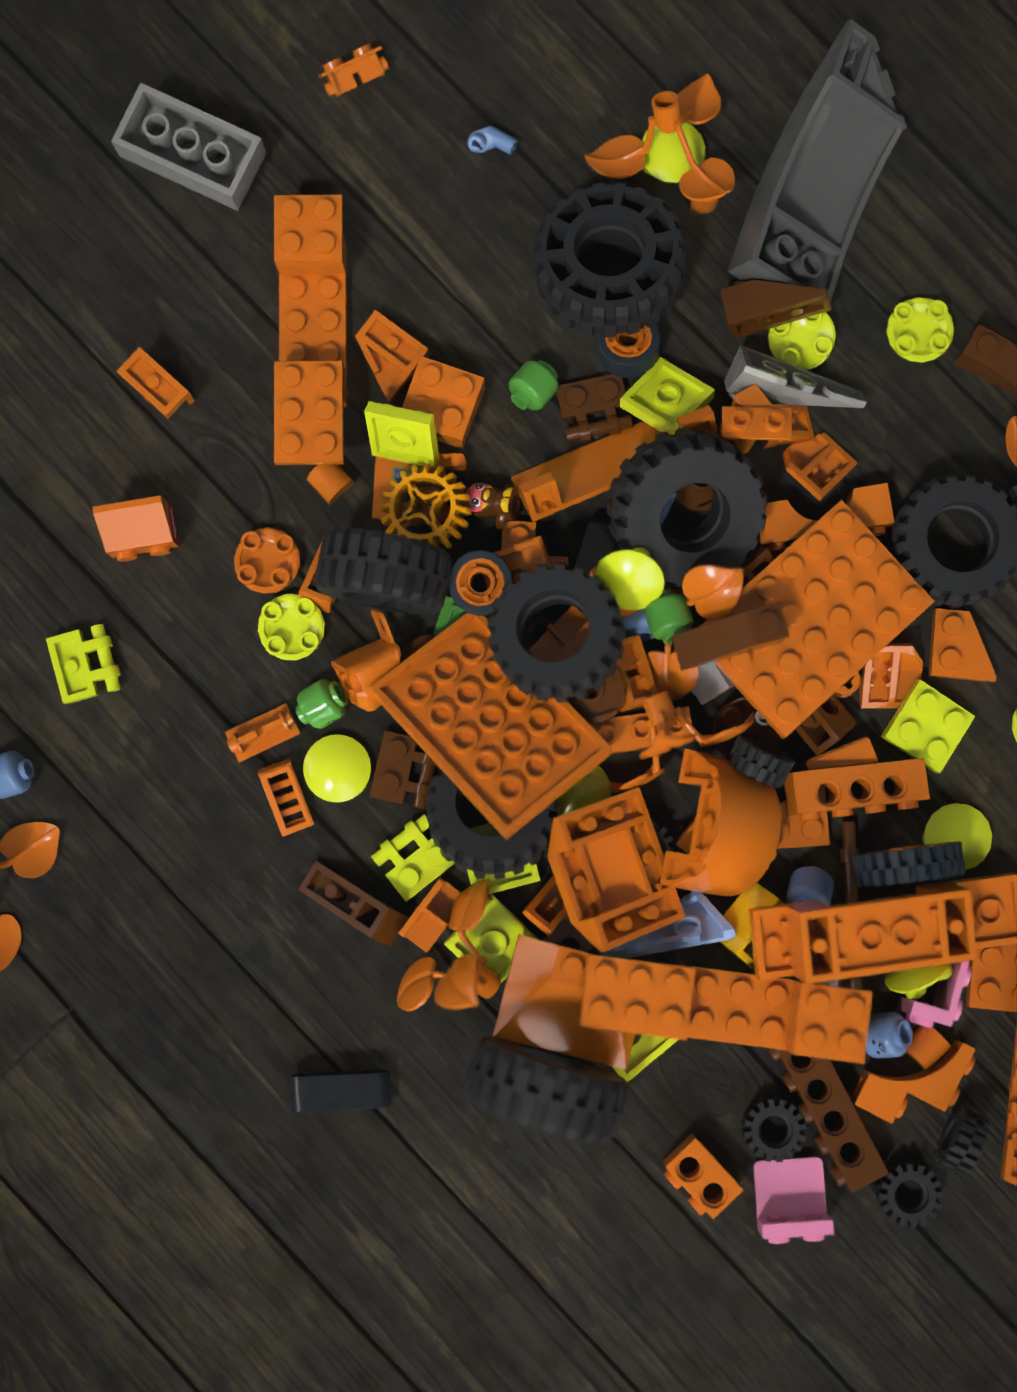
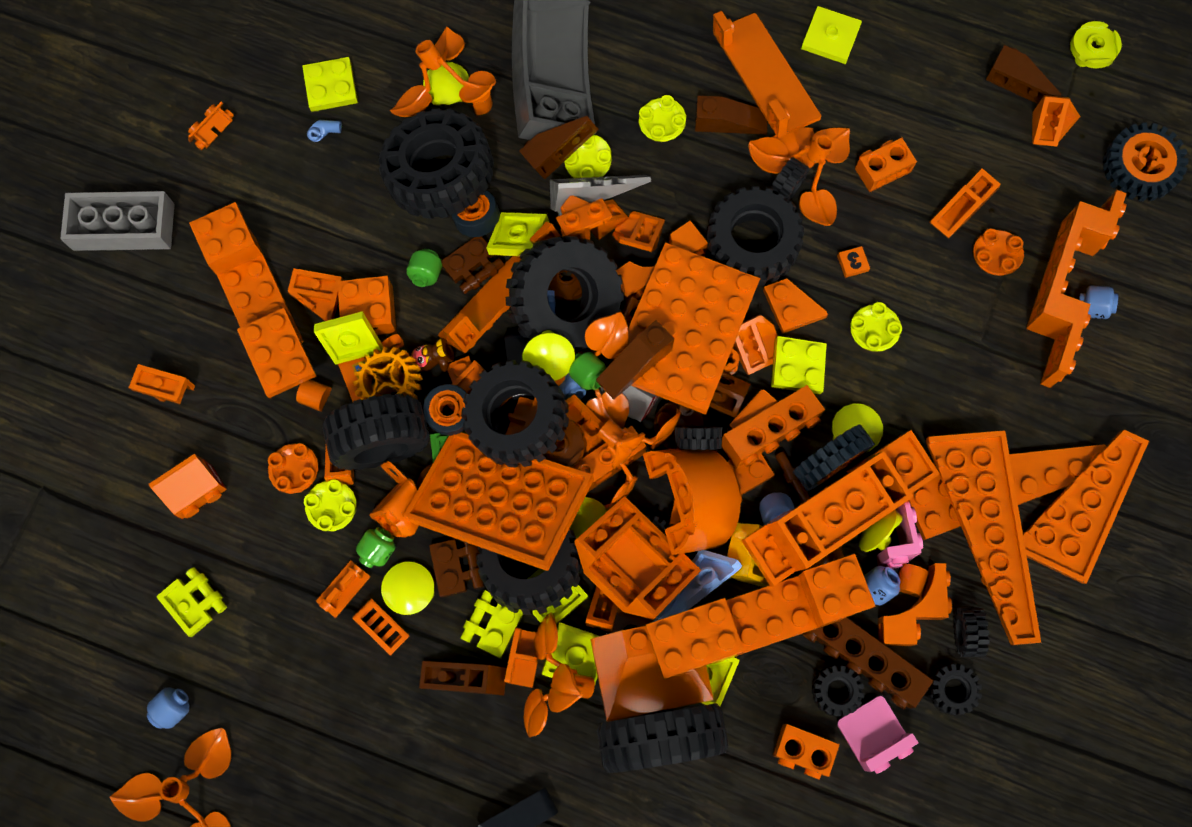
camera: 25 degrees left, 10 degrees down
none -> neon yellow plate [302,57,358,112]

